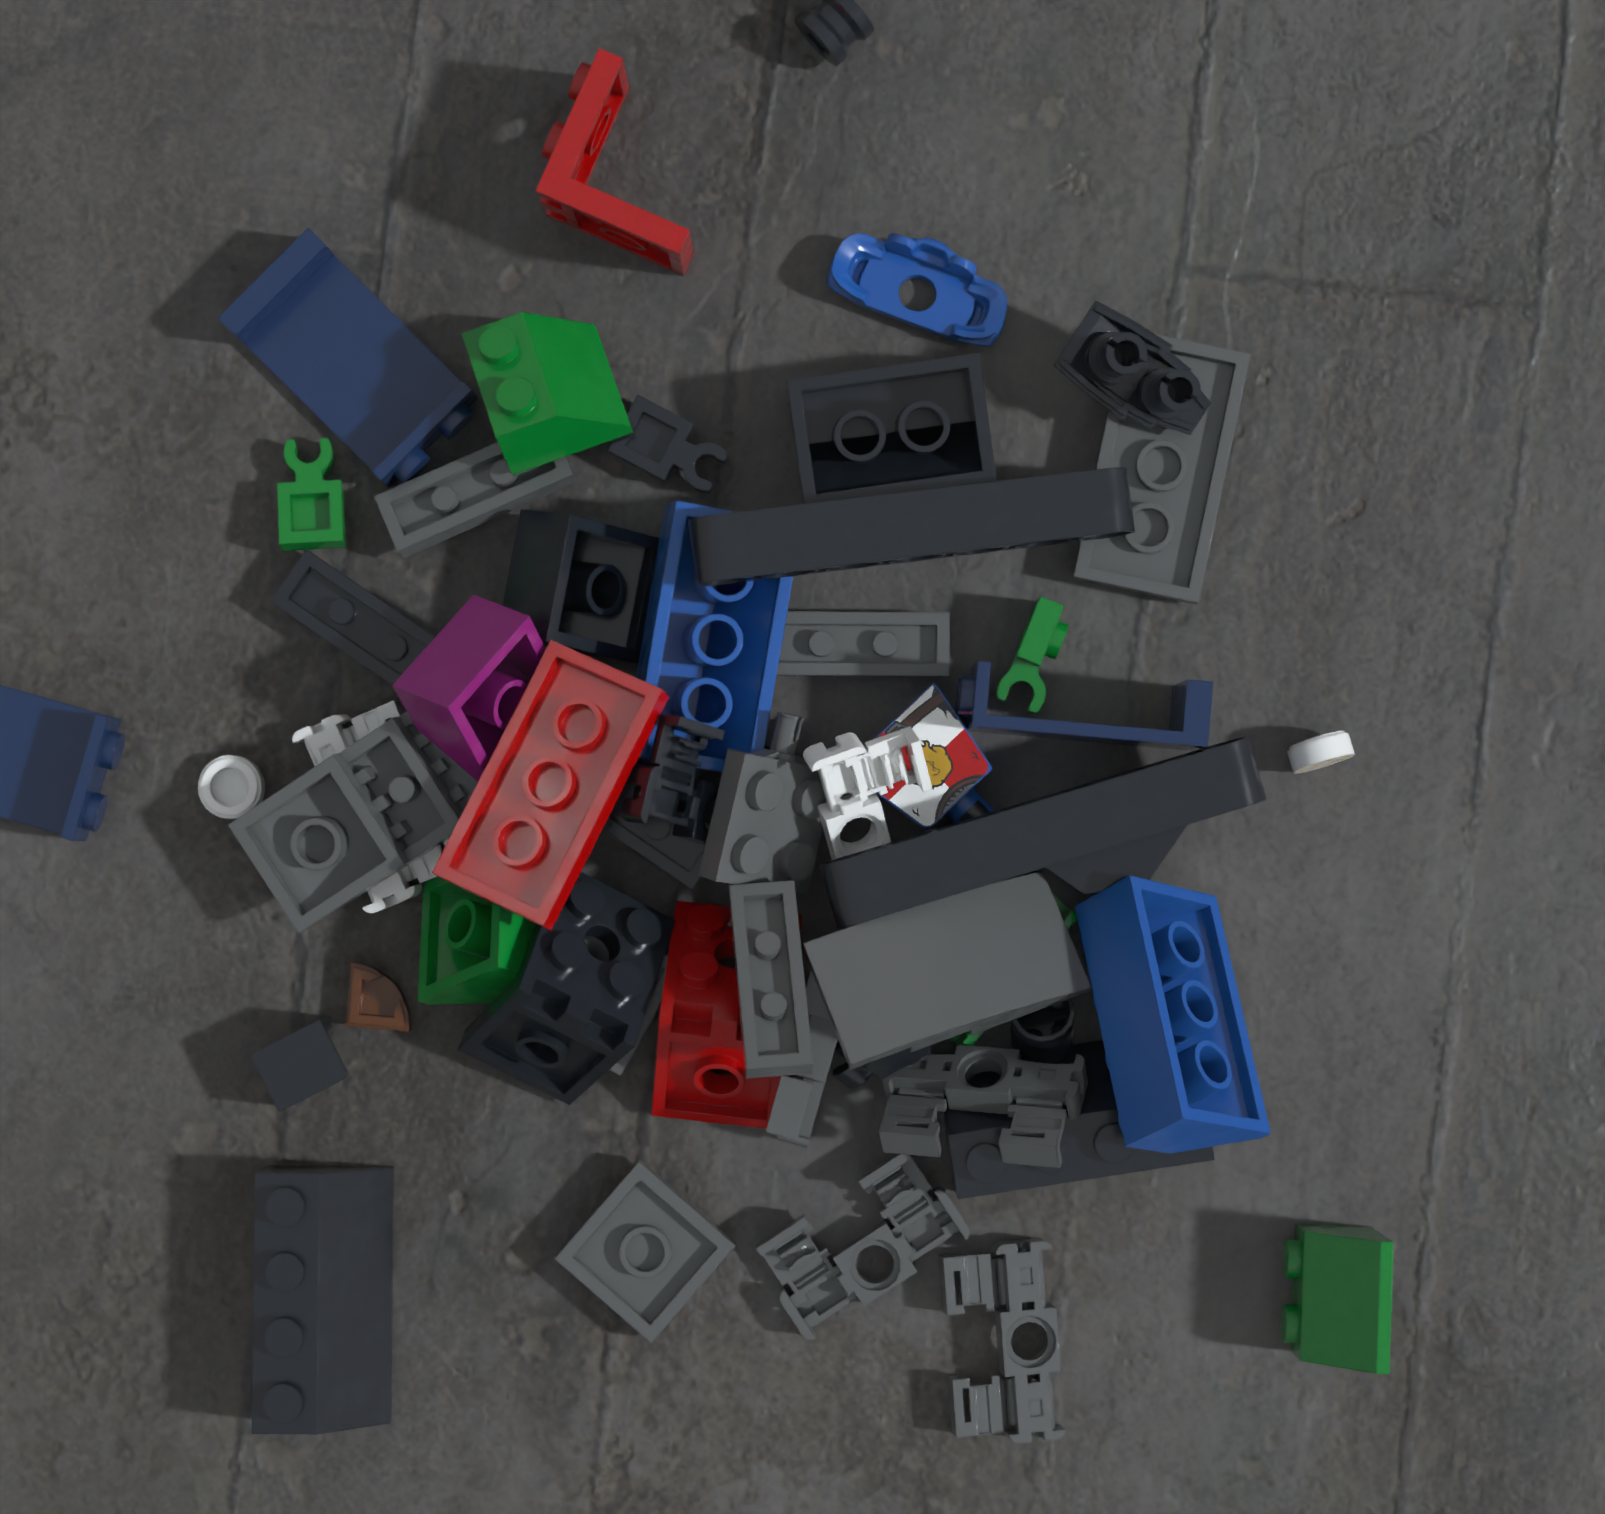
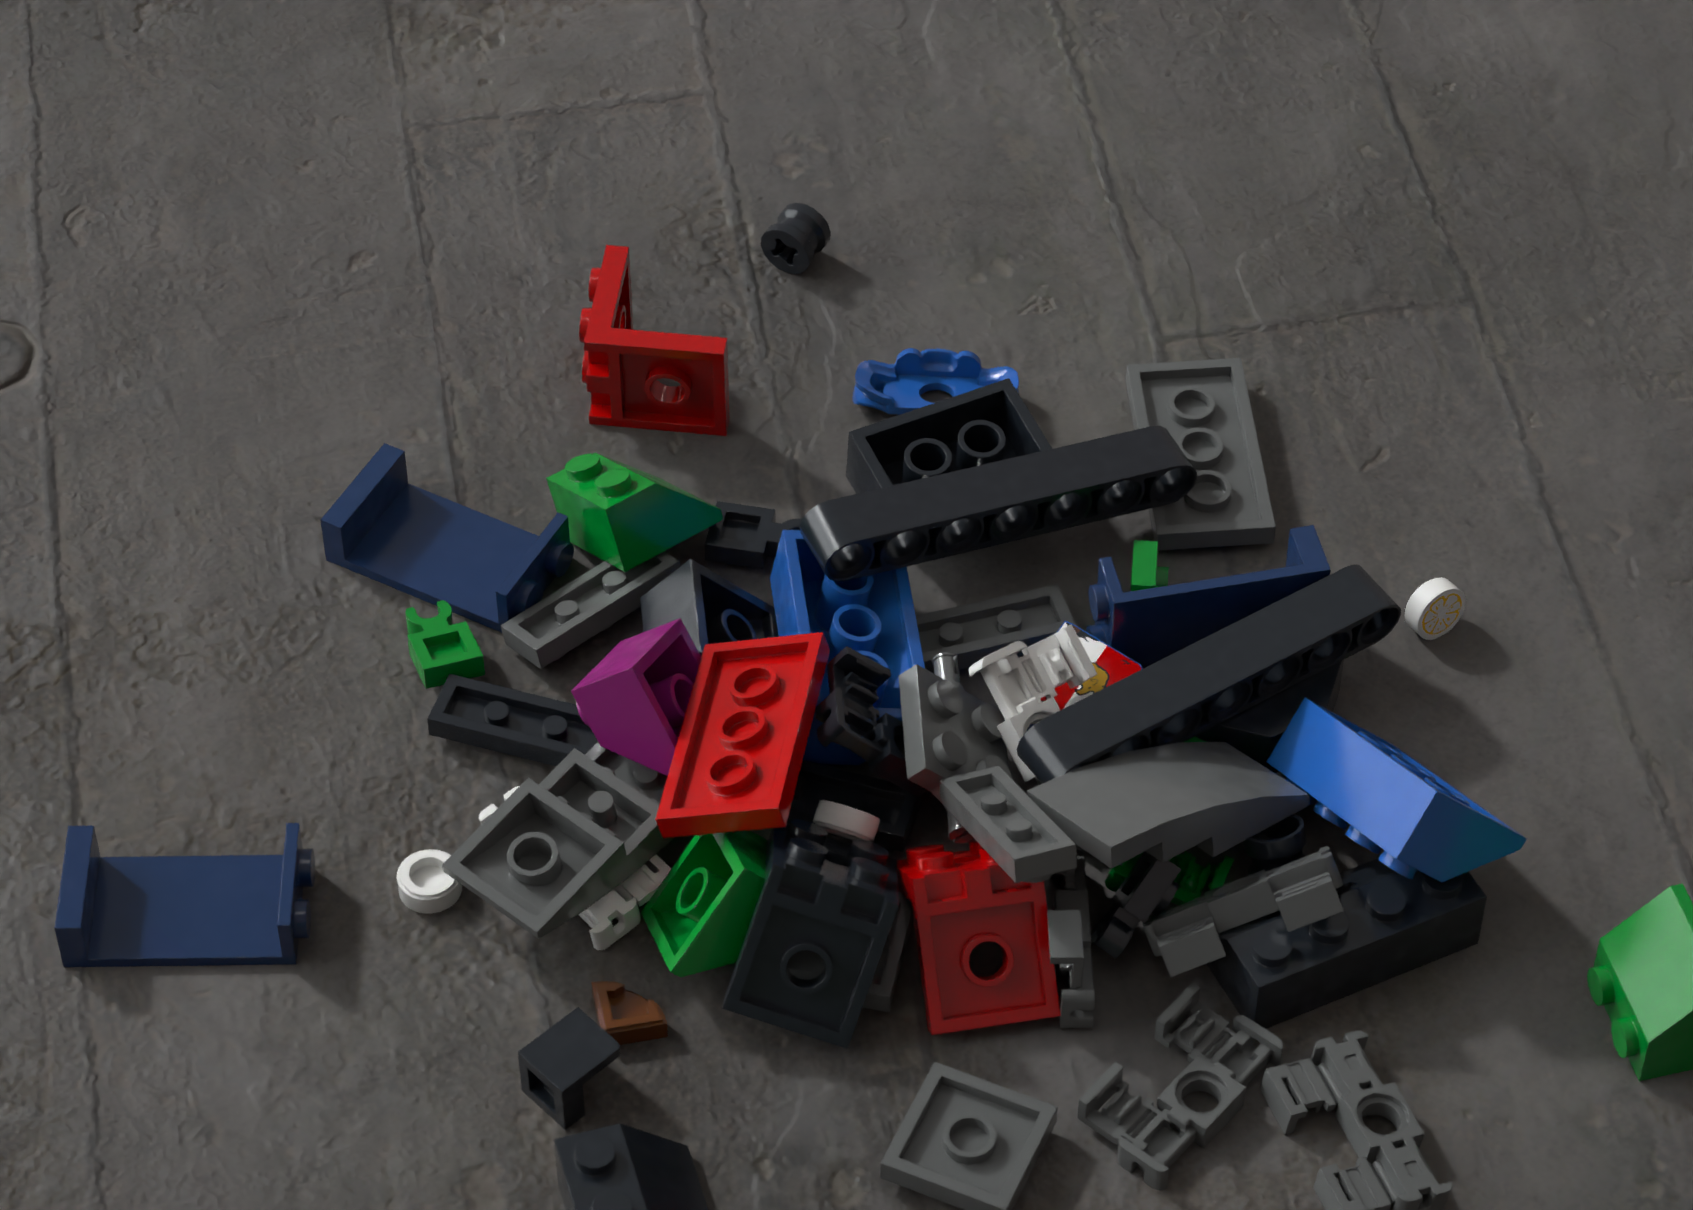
camera: 15 degrees left, 40 degrees down
black connector [1053,301,1211,435] -> none
none -> white tile [813,800,880,842]

